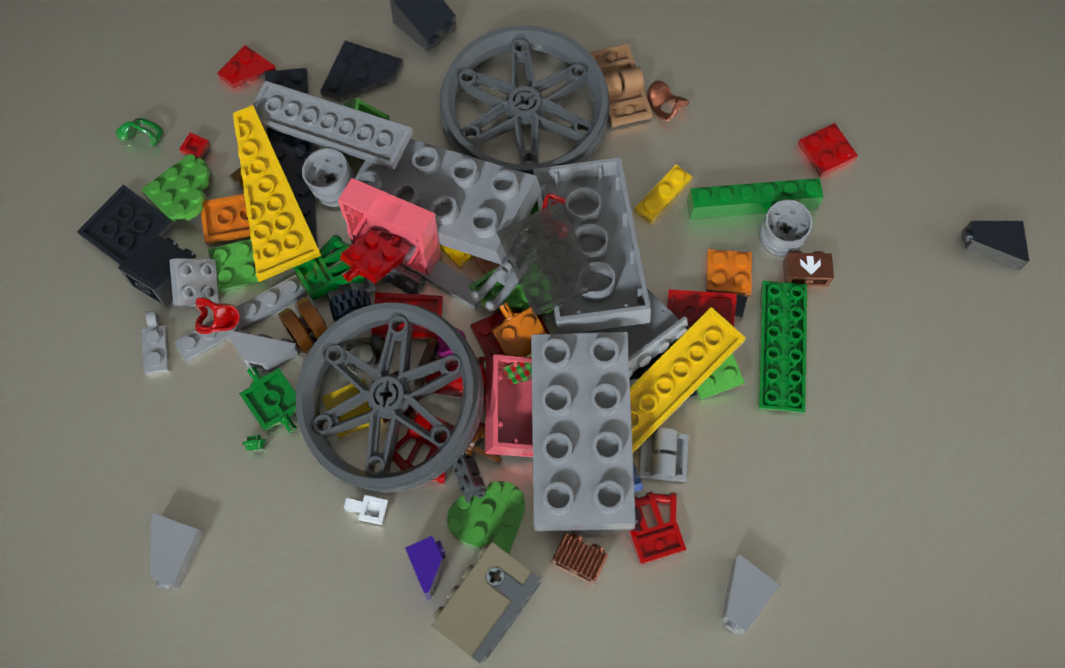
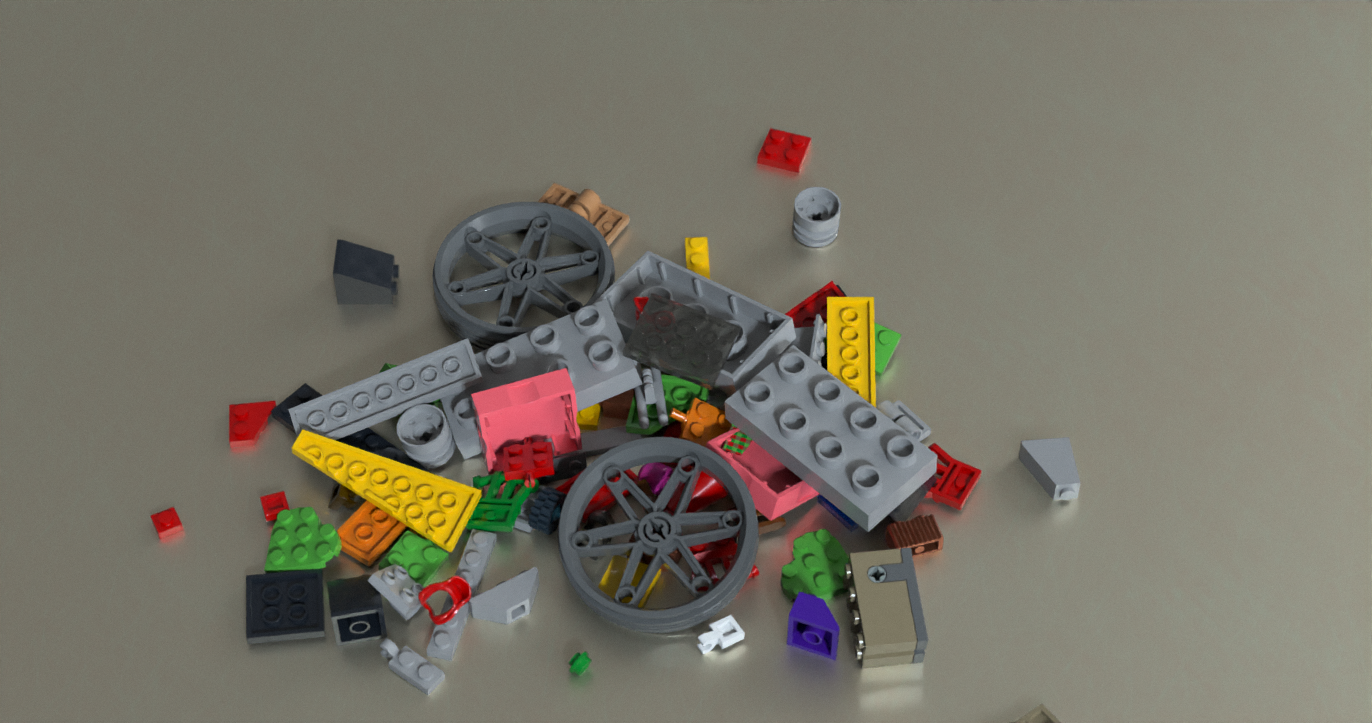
camera: 40 degrees left, 20 degrees down
green piece [116,118,163,146] -> none
green plate [239,366,298,434] -> none
reddish brown wheel [277,296,328,356] -> none
black plate [320,40,403,102] -> none
dark grey hinge [453,454,487,503] -> none
copper piece [647,80,689,121] -> none
green brick [687,178,824,219] -> none
orange plate [706,249,752,296] -> none
green plate [758,281,807,413] -> none
copper brick [783,251,834,287] -> none
black slope [961,221,1030,270] -> none
none -> red plate [150,507,183,539]

